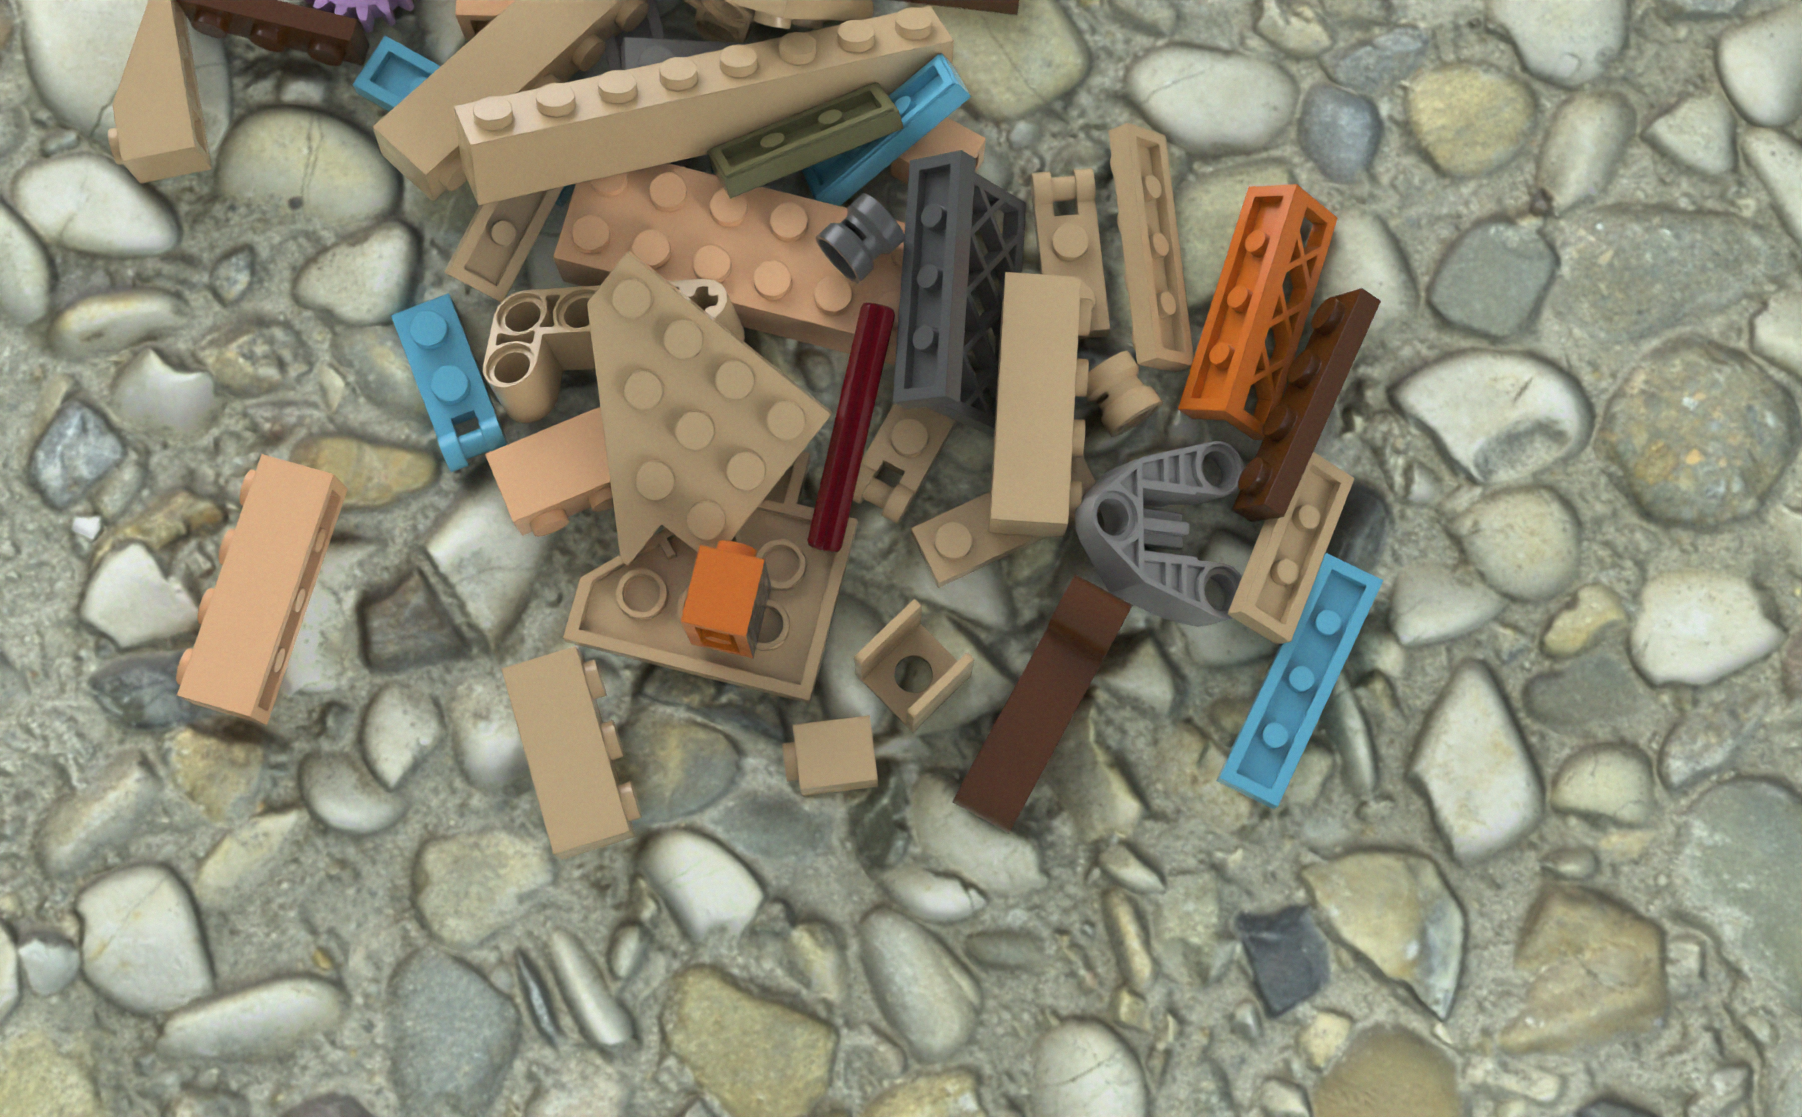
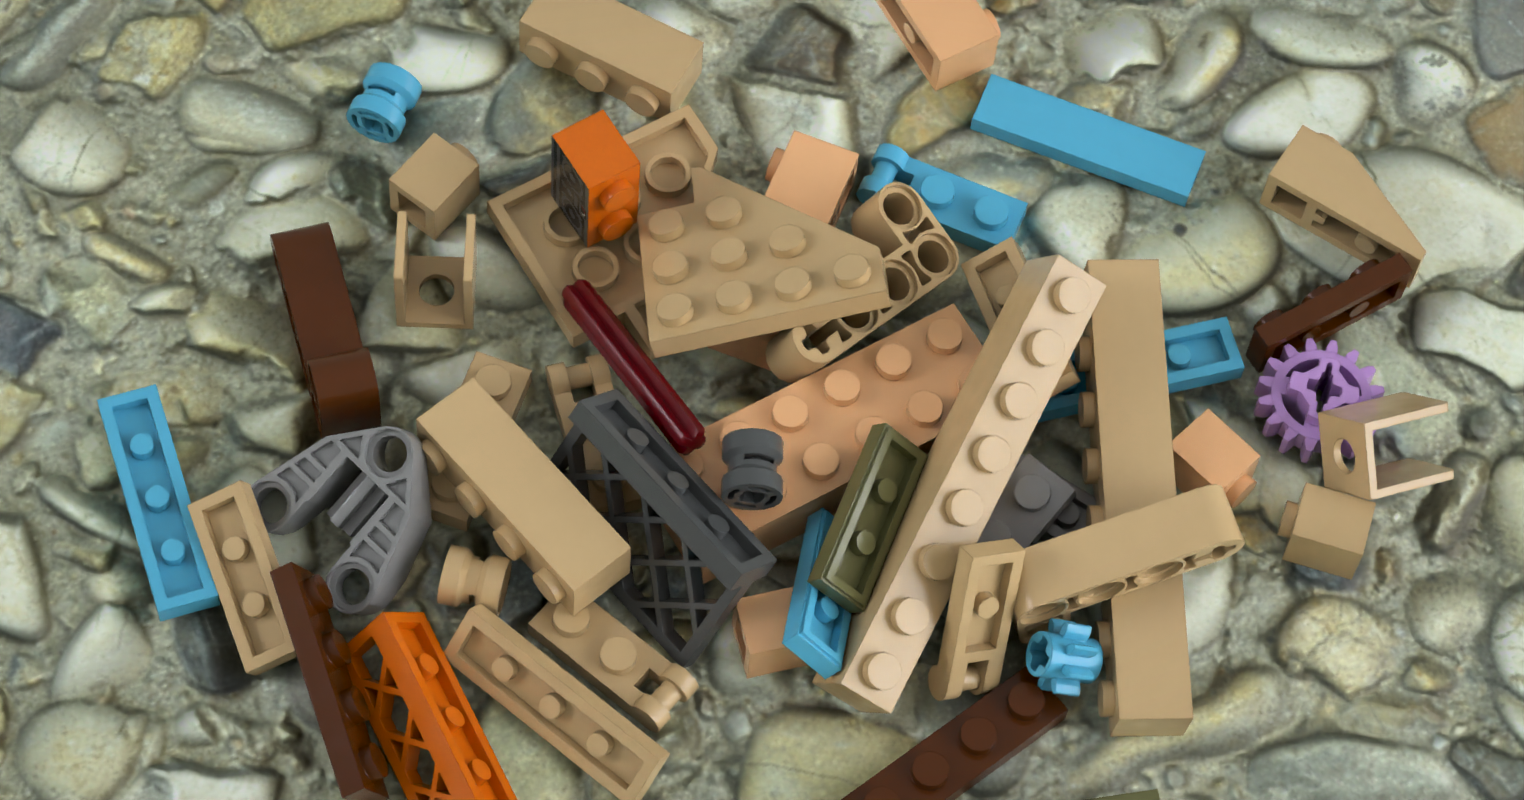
camera: 130 degrees right, 15 degrees down
none -> medium azure wheel [346,62,422,143]
none -> medium azure tile [970,74,1206,207]

